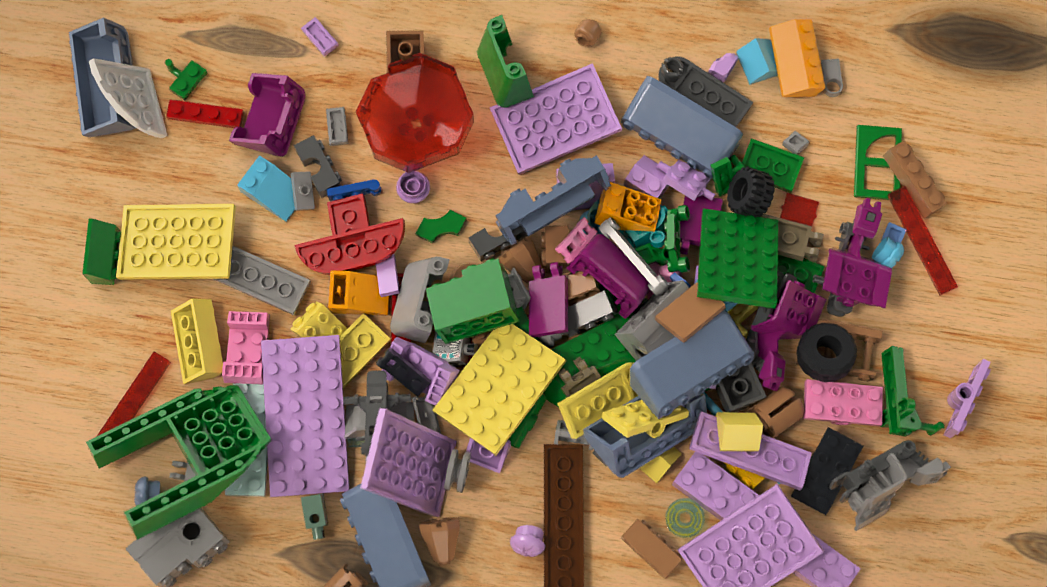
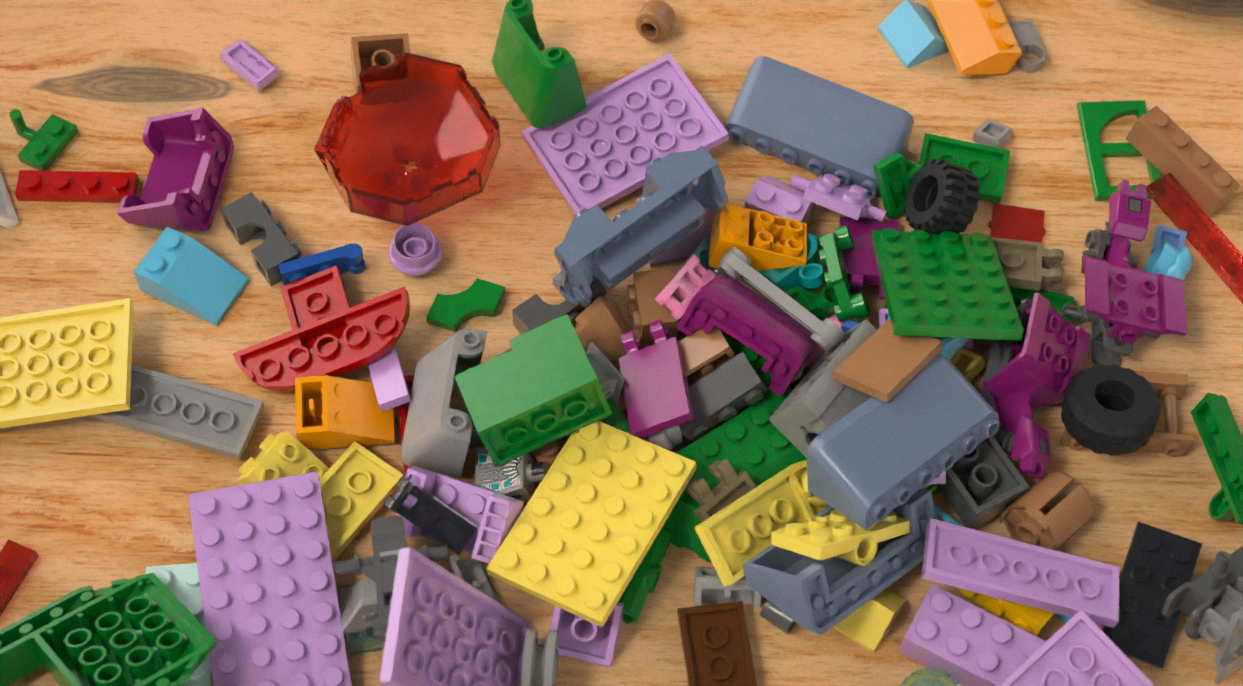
camera: 10 degrees left, 15 degrees down
light yellow slope [171,298,223,384] -> none
bright pink plate [222,311,270,385] -> none
light grey plate [291,171,315,211] -> none
light grey plate [326,107,348,146] -> none
dark grey plate [658,56,753,127] -> none
lavender rock [708,53,738,82] -> none
light yellow slope [716,412,763,452] -> none
bright pink plate [804,379,883,427] -> none

